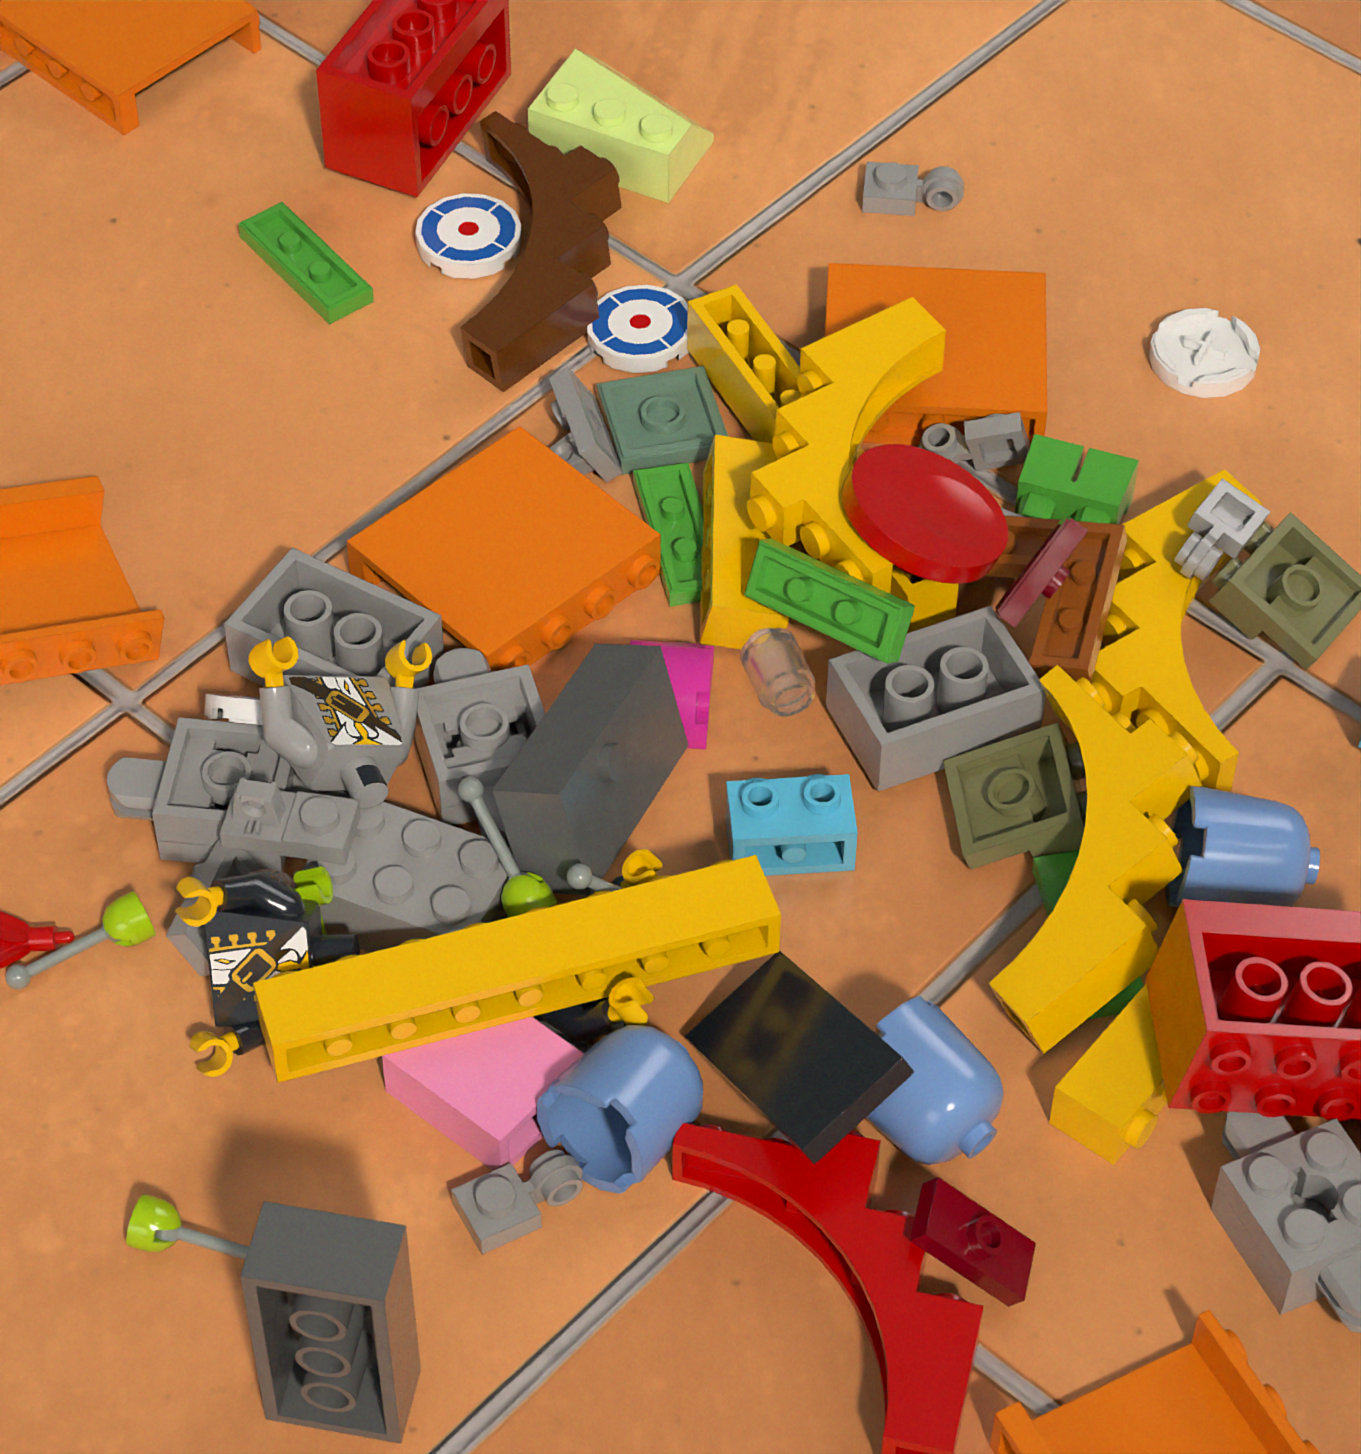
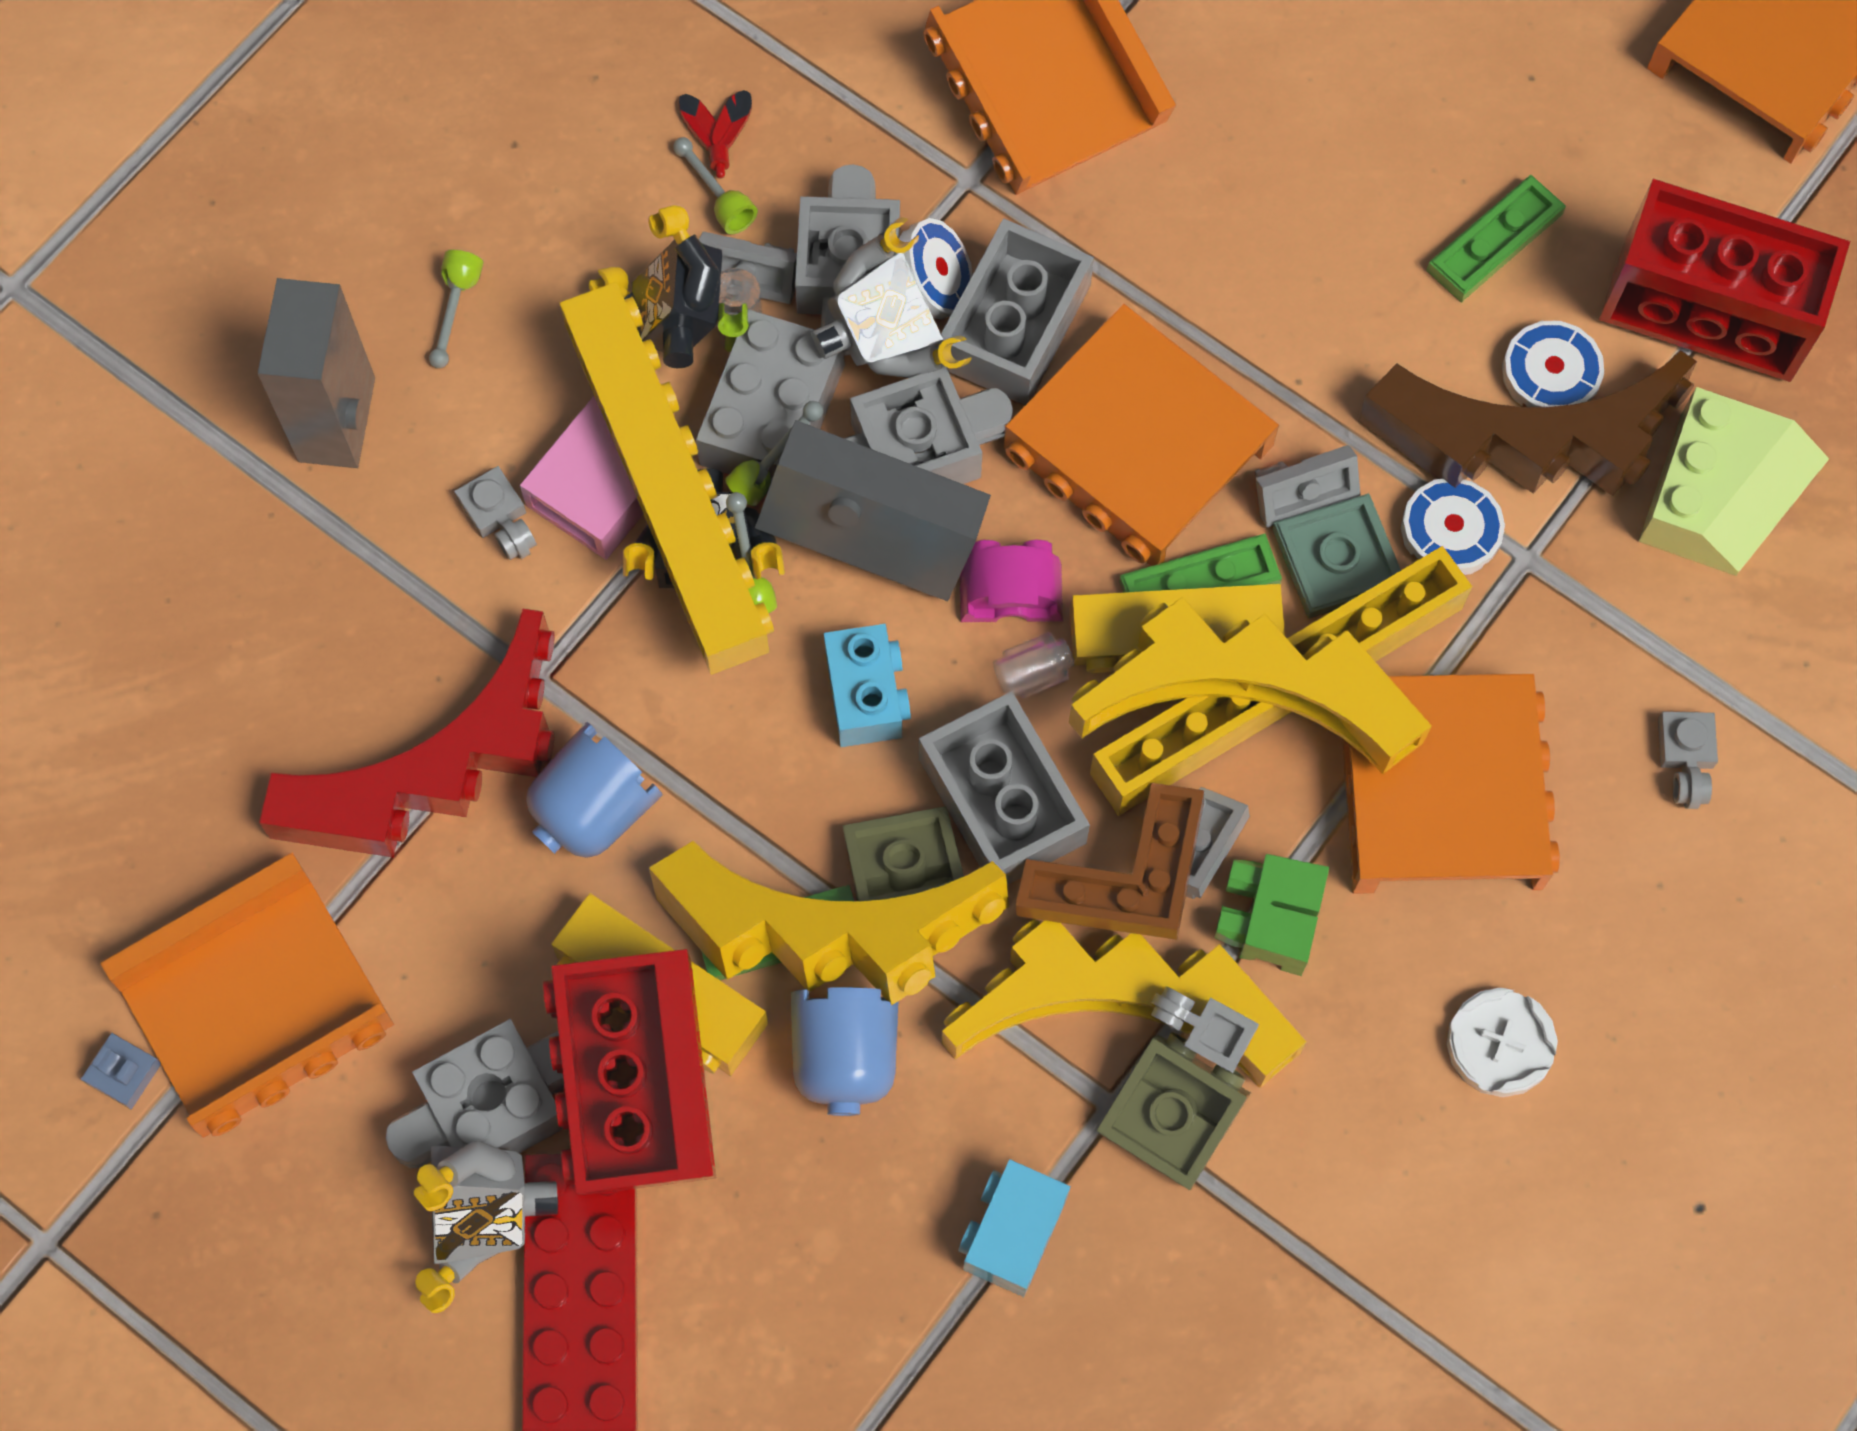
camera: 85 degrees right, 20 degrees up
light grey hinge [220,778,361,865] -> none
medium blue cylinder [537,1025,703,1194] -> none
black tile [684,950,914,1164] -> none
bright green tile [744,538,915,664] -> none
red piece [842,444,1008,584] -> none
dark red plate [909,1177,1036,1307] -> none
light grey plate [919,412,1030,471] -> none
dark red plate [995,516,1088,628] -> none

